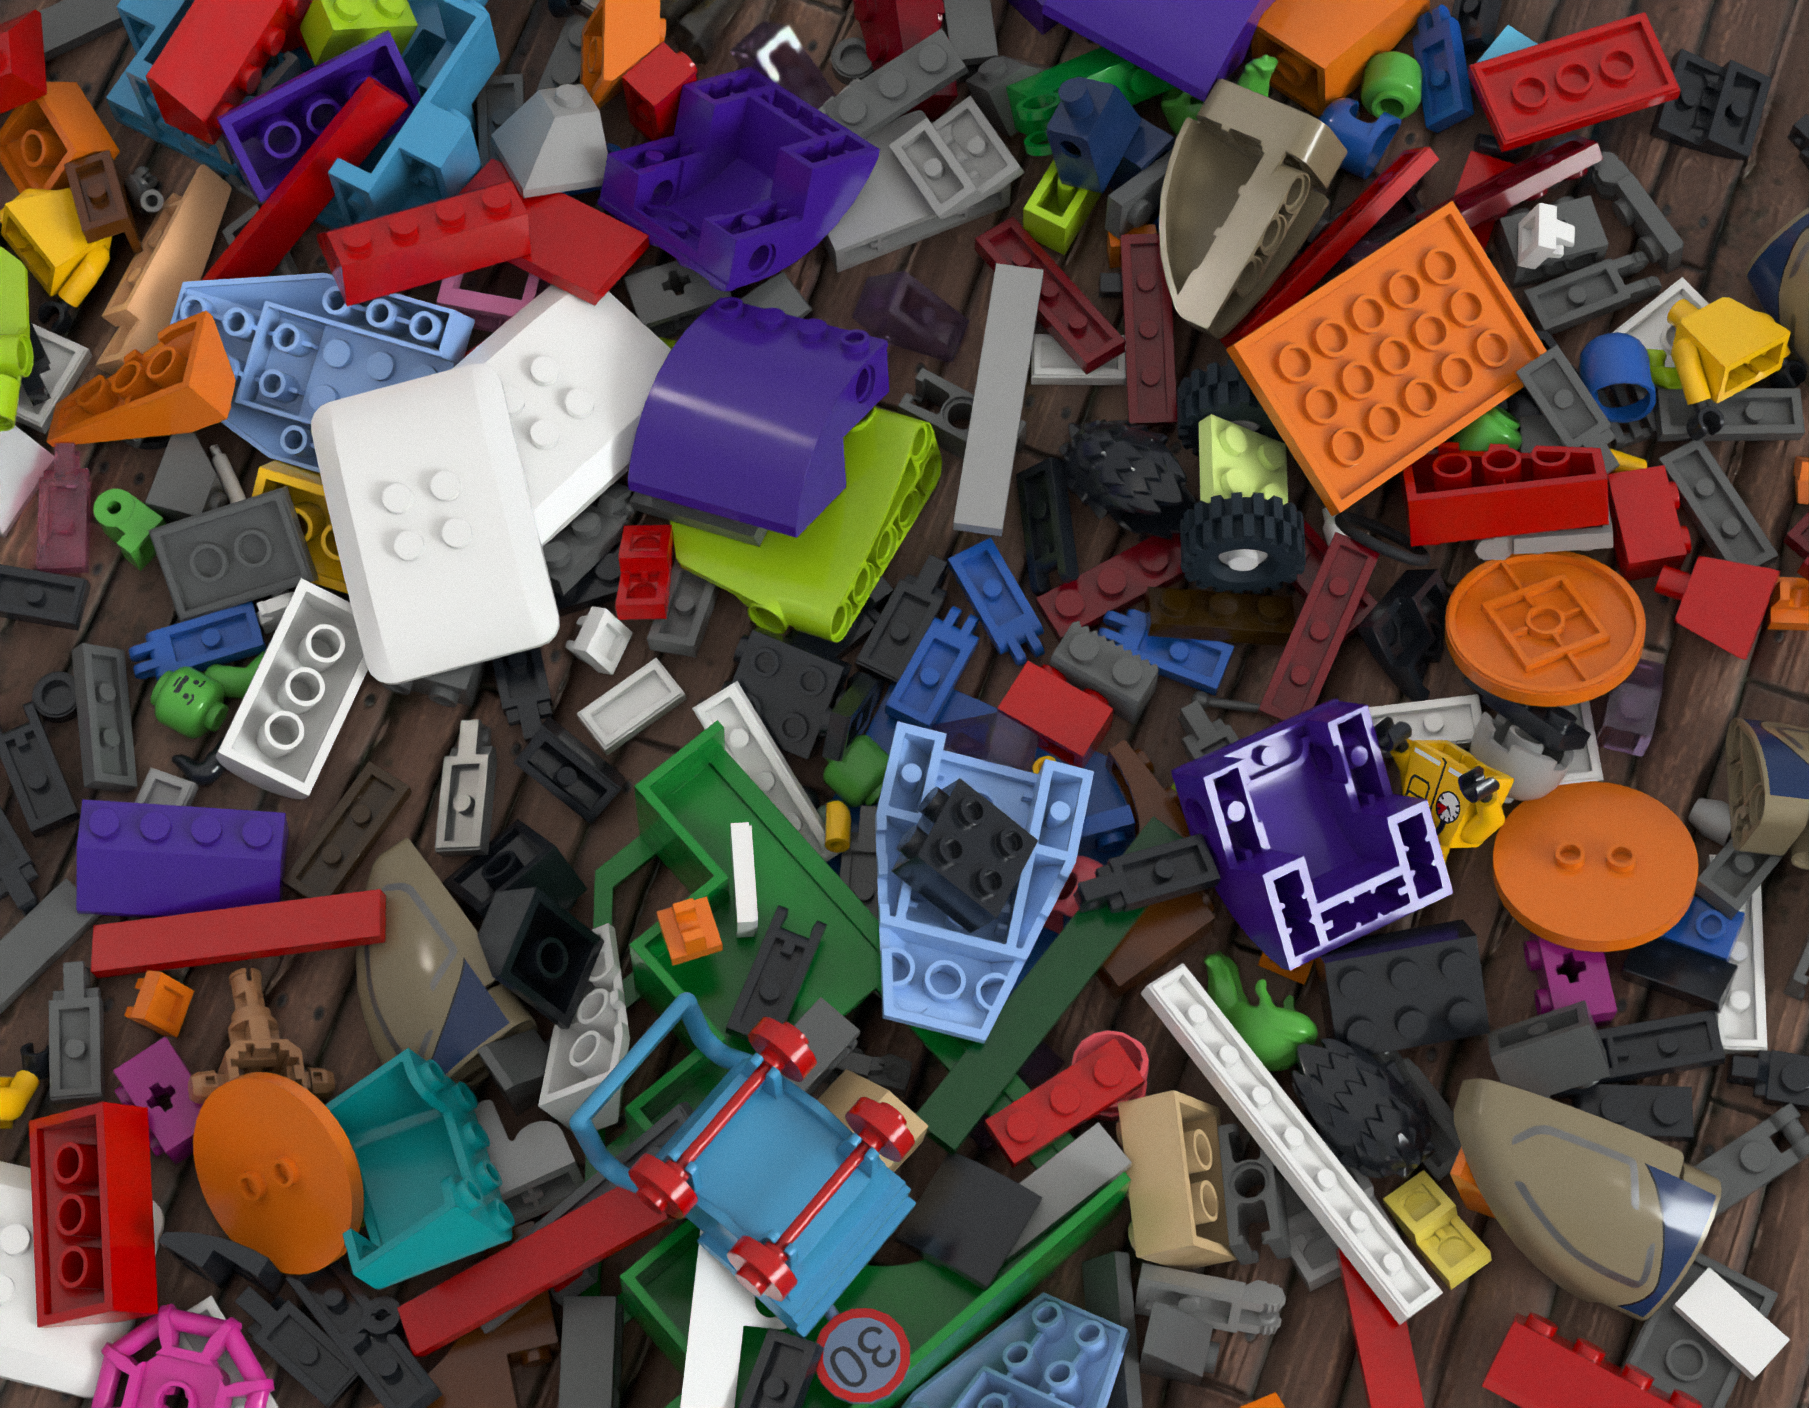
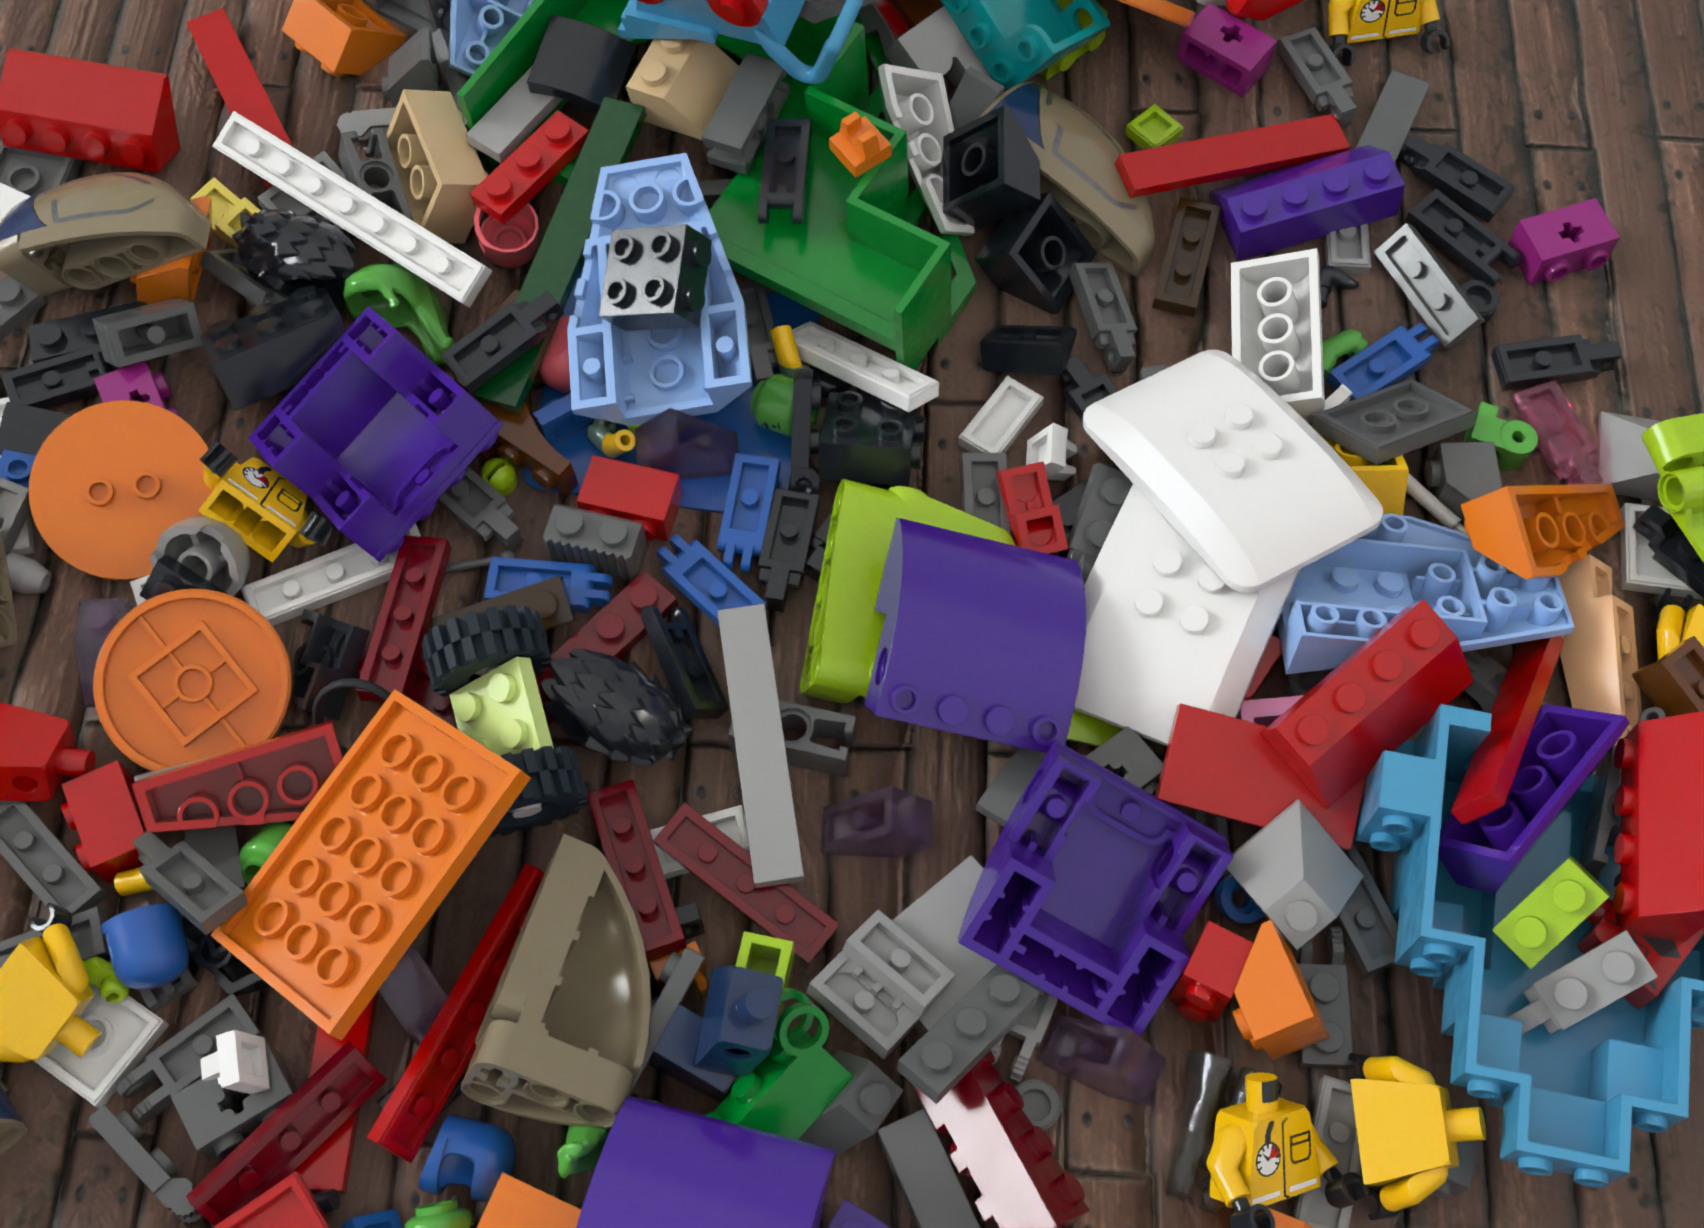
camera: 160 degrees right, 5 degrees down
orange tile [124,970,194,1038] -> none
bright green head [151,666,229,739] -> none
medium nougat piece [188,968,335,1104] -> none
white tile [730,822,758,938] -> none
none -> lime tile [1125,104,1184,150]

